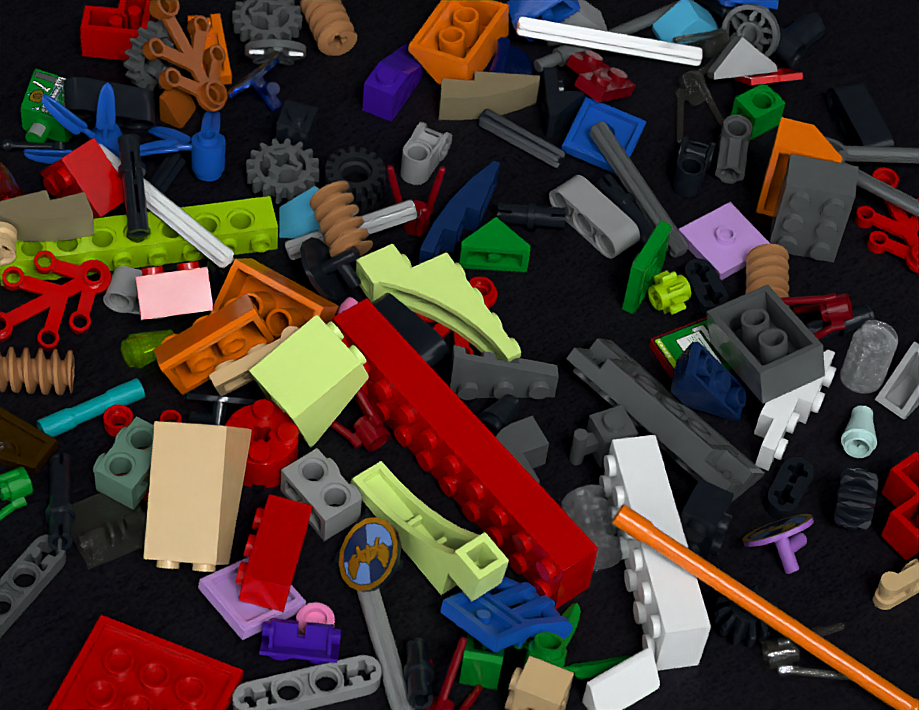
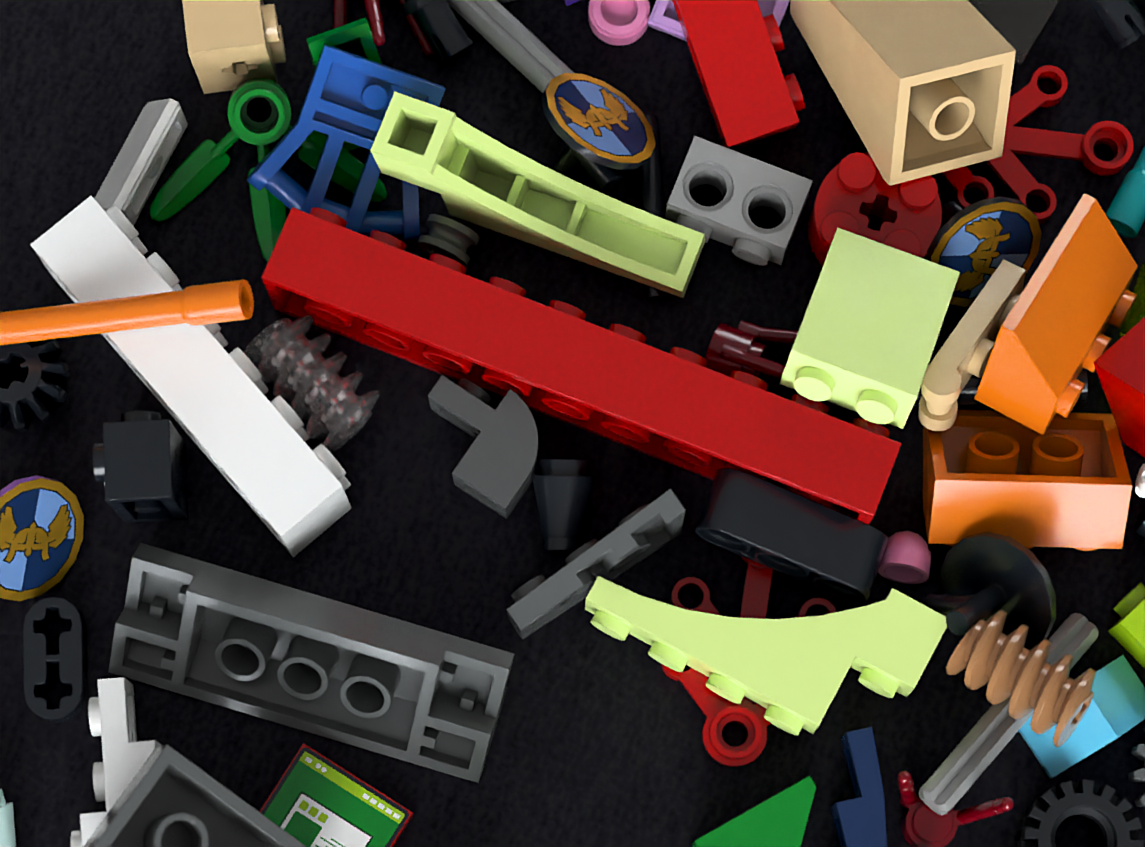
camera: 155 degrees right, 25 degrees up
sand green brick [93,416,154,510] -> none
dark grey brick [569,405,638,468] -> none
dark blue slope [670,342,747,421] -> none

